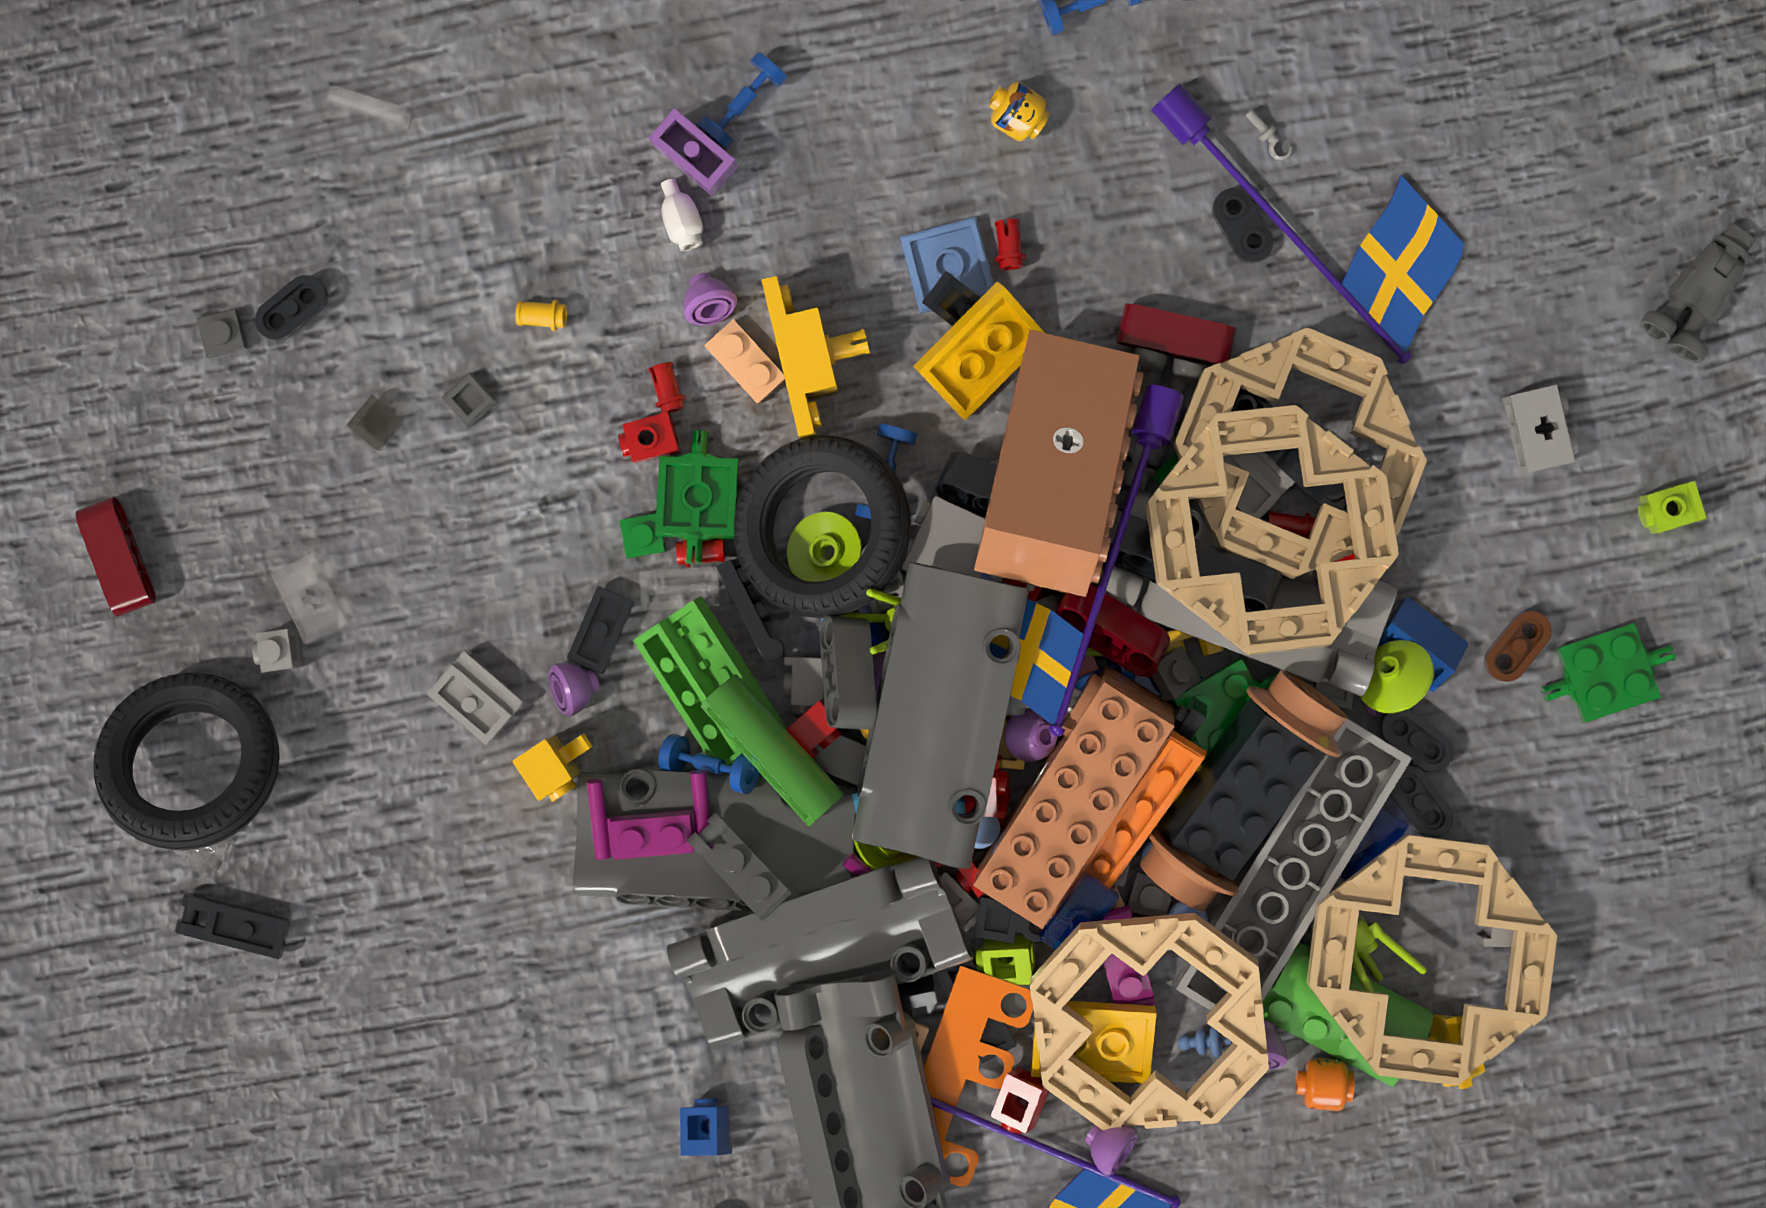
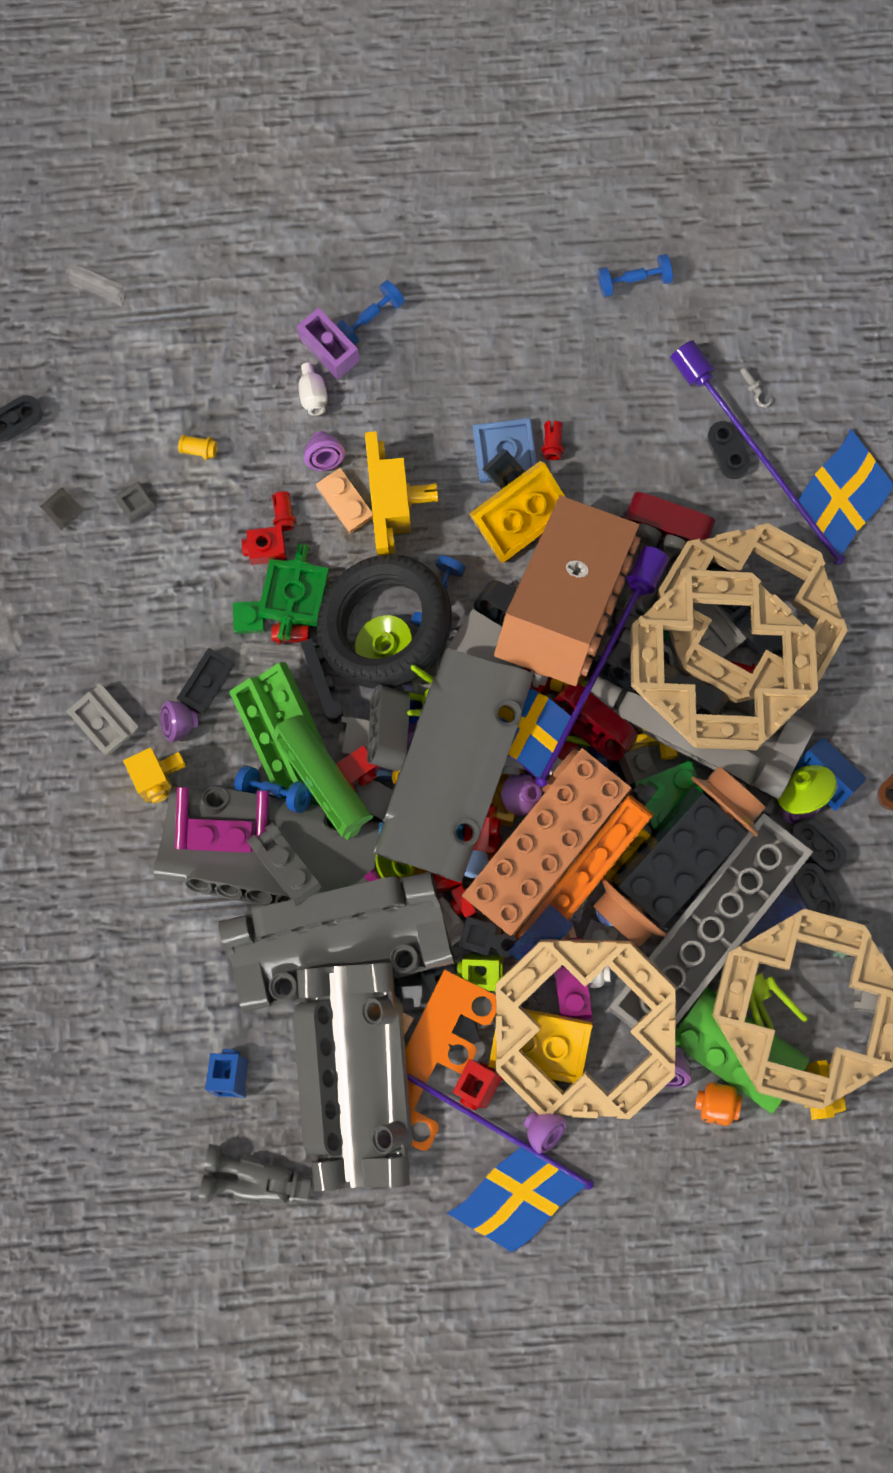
camera: 10 degrees right, 10 degrees down
yellow head [988,82,1049,142] -> none
medium blue hair [1177,1027,1232,1058] -> none

